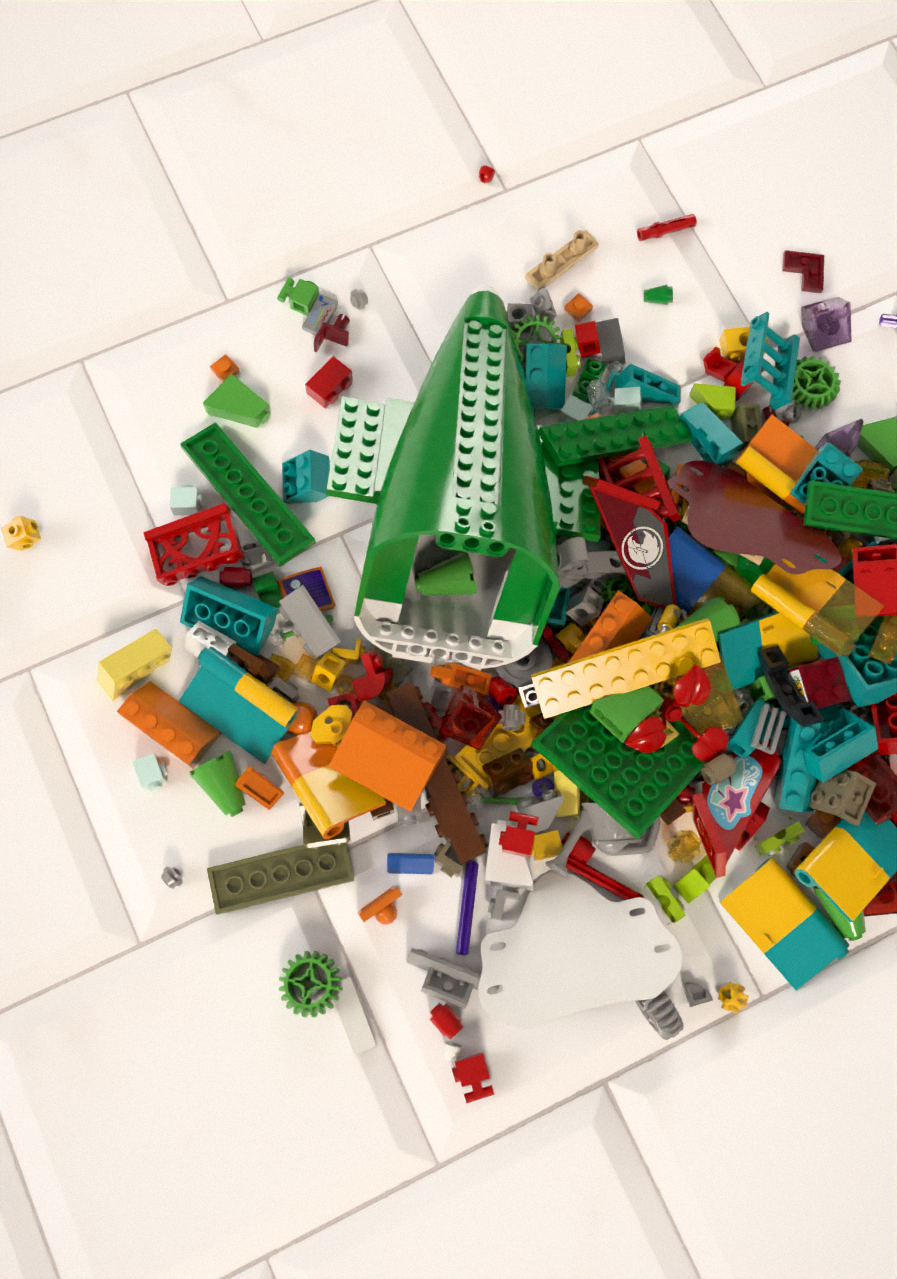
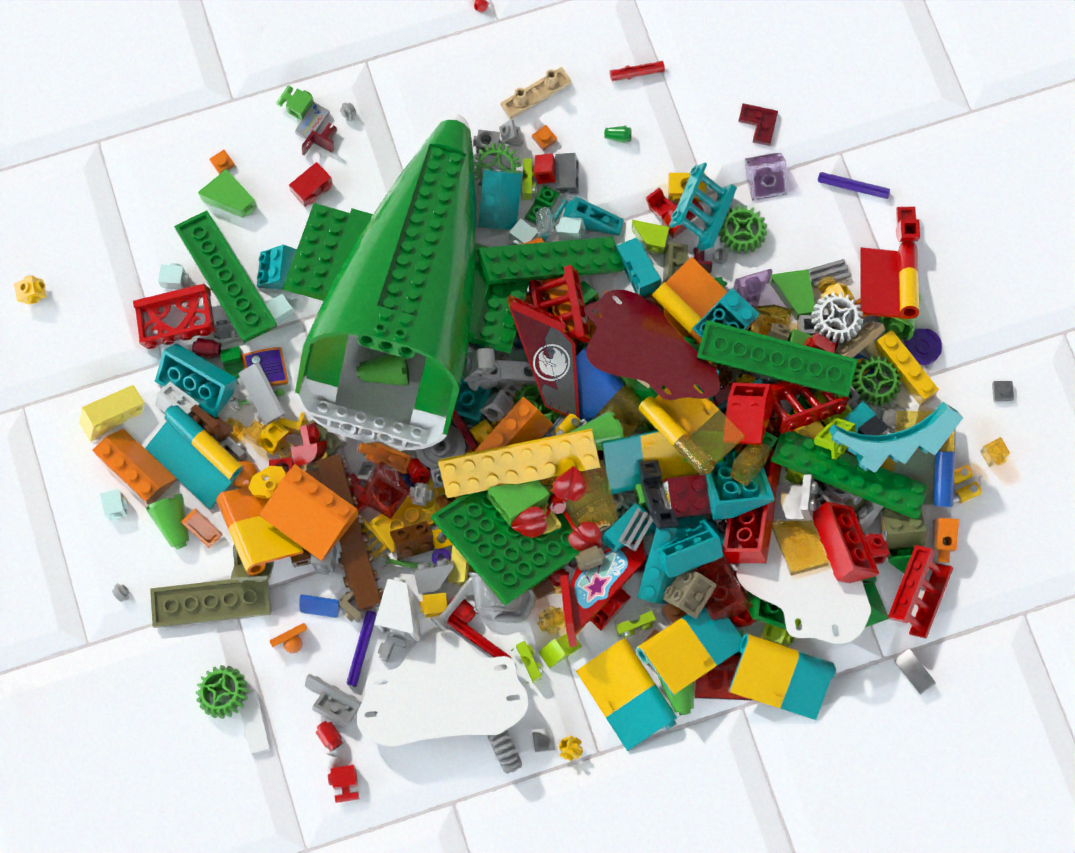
camera: 15 degrees right, 0 degrees up
red brick [498,811,539,858] -> none
none -> light aqua brick [265,294,294,325]

